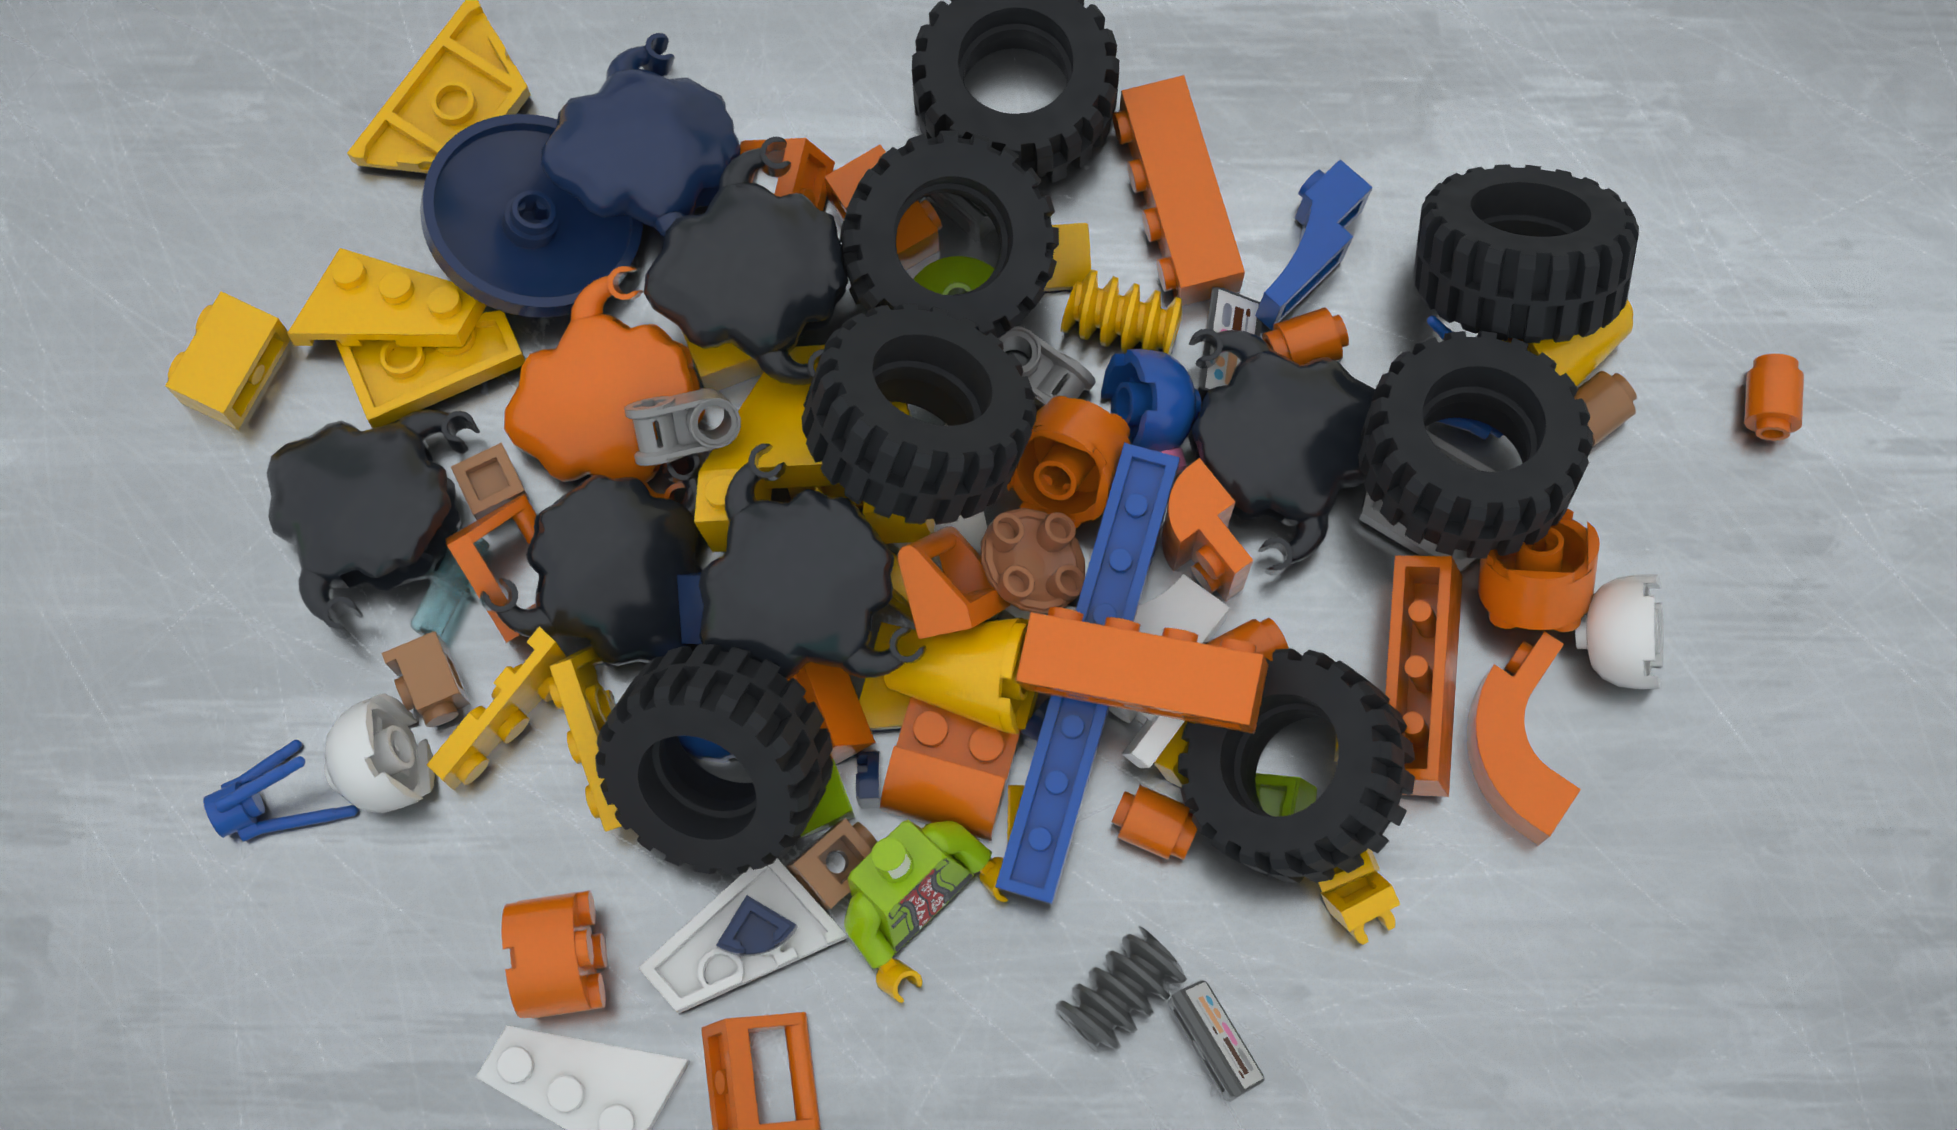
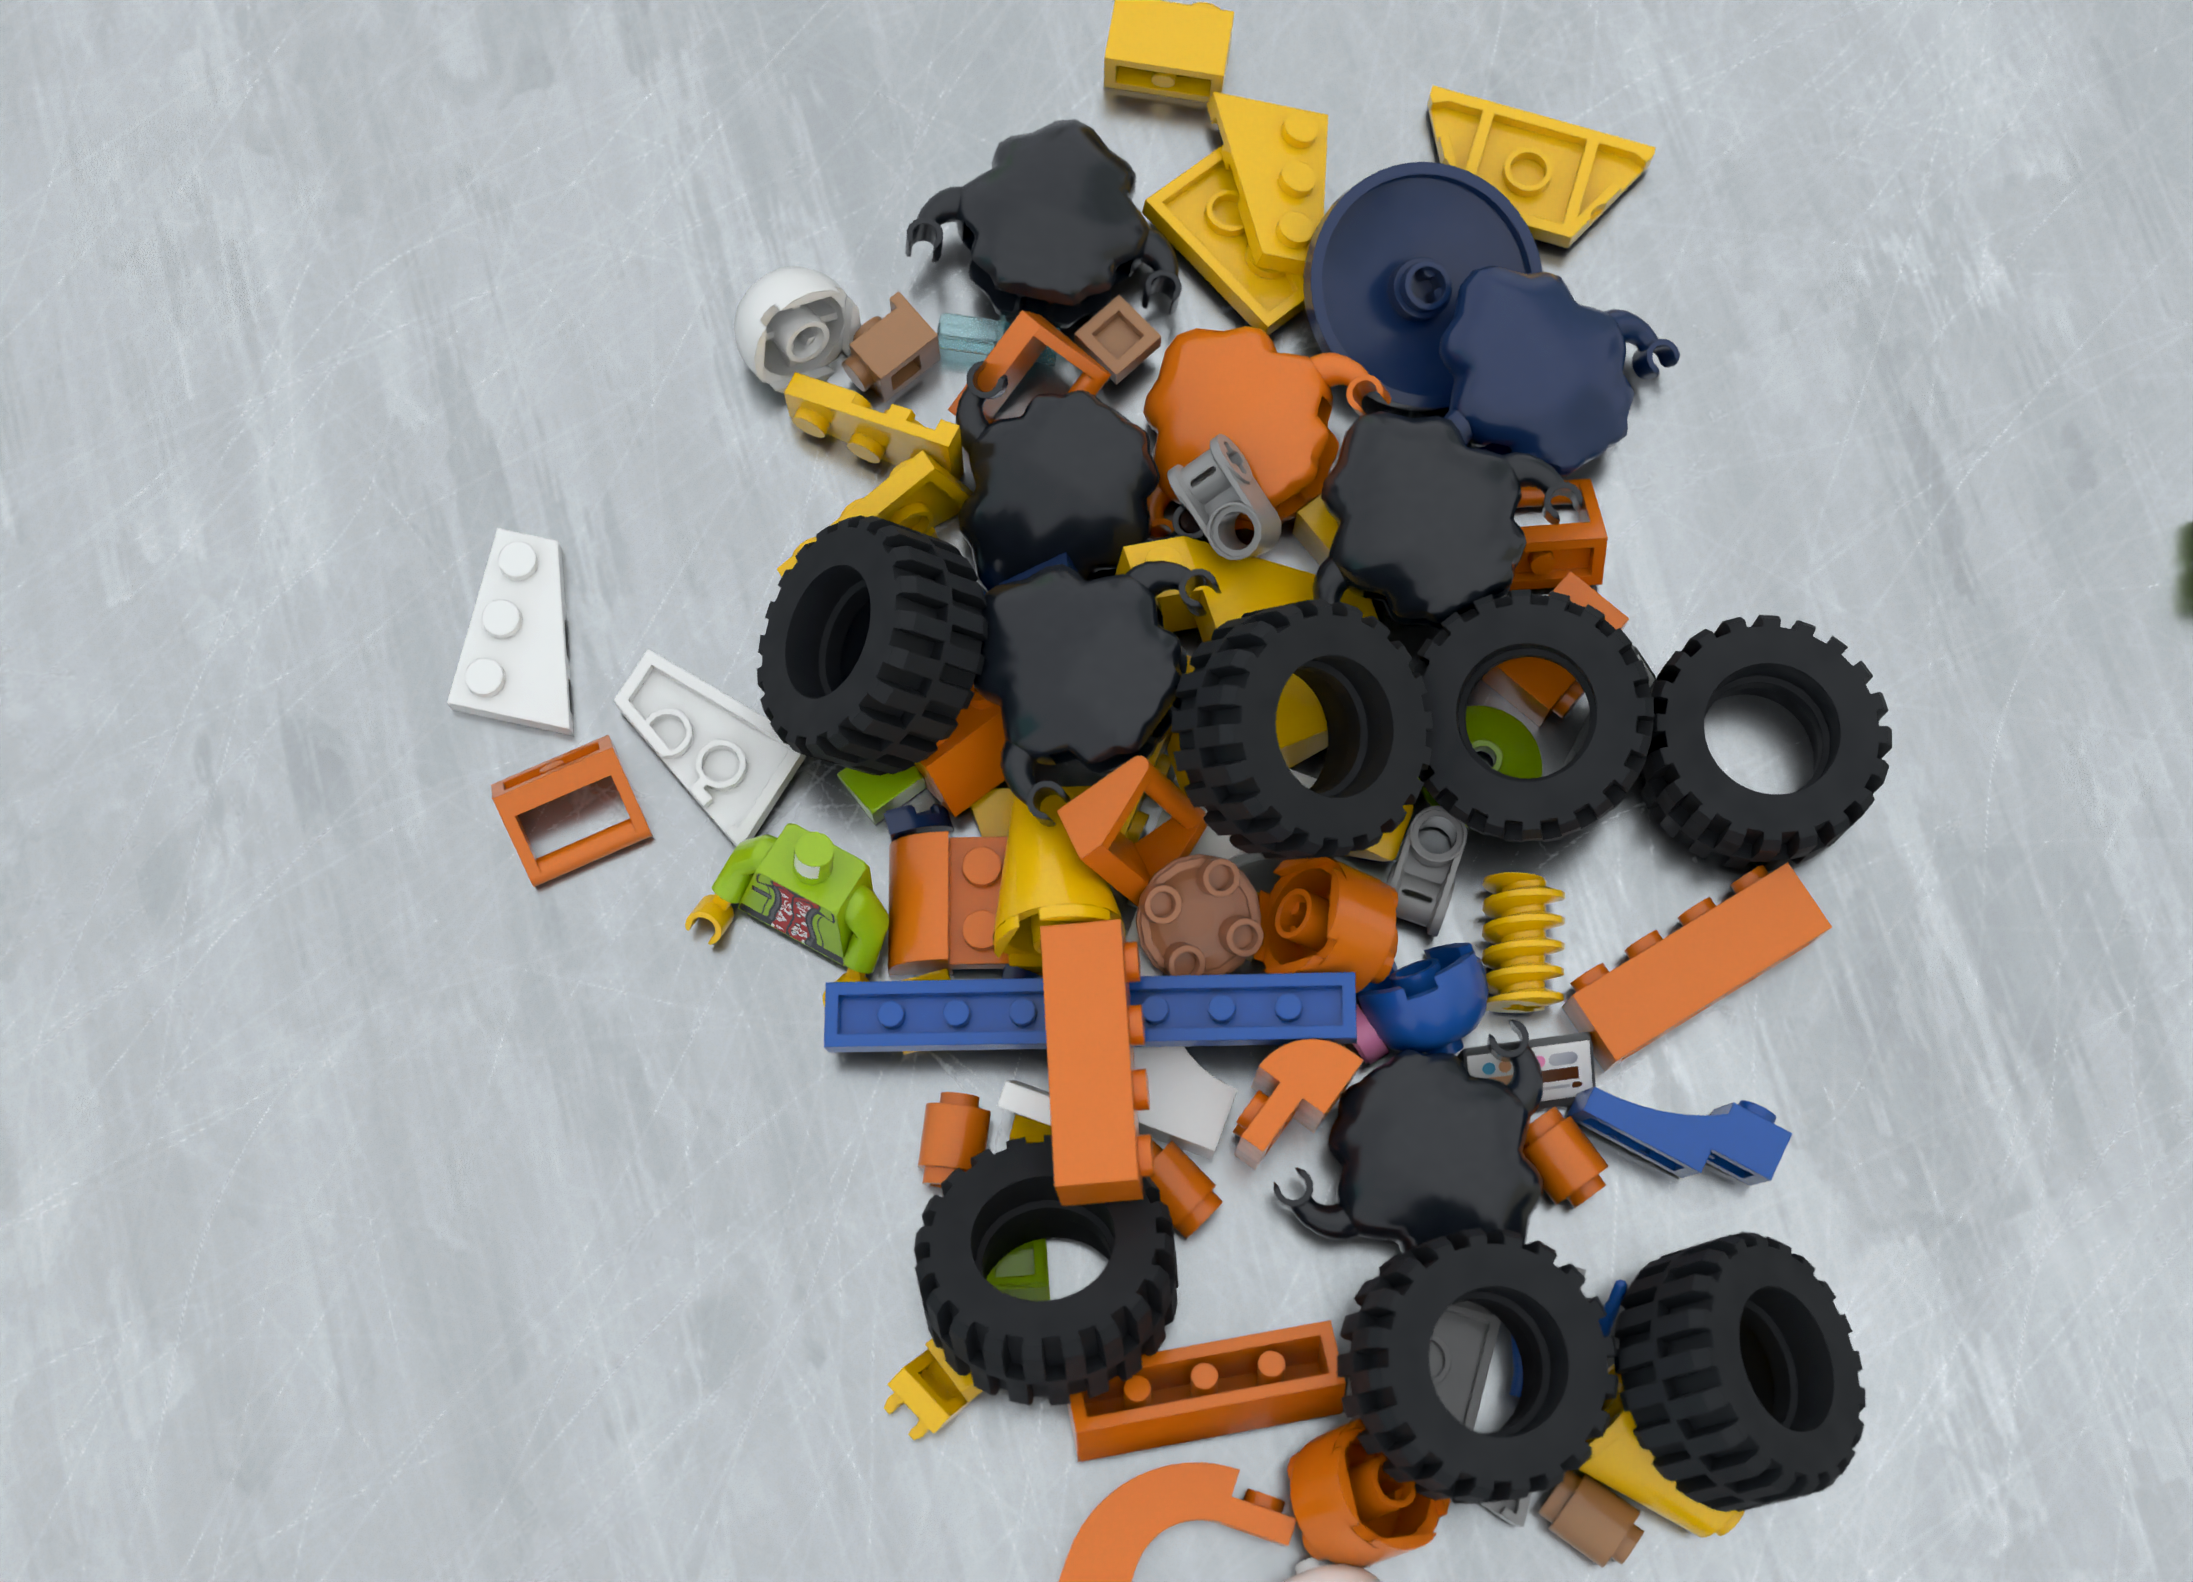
camera: 70 degrees right, 0 degrees up
blue plant [203,740,358,842] -> none
orange brick [502,890,607,1018] -> none
dark blue tile [716,895,798,956] -> none
medium nougat brick [786,818,877,910] -> none
yellow slope [1043,223,1091,291] -> none
dark grey piece [1056,926,1187,1053] -> none
slope [1168,980,1264,1102] -> none

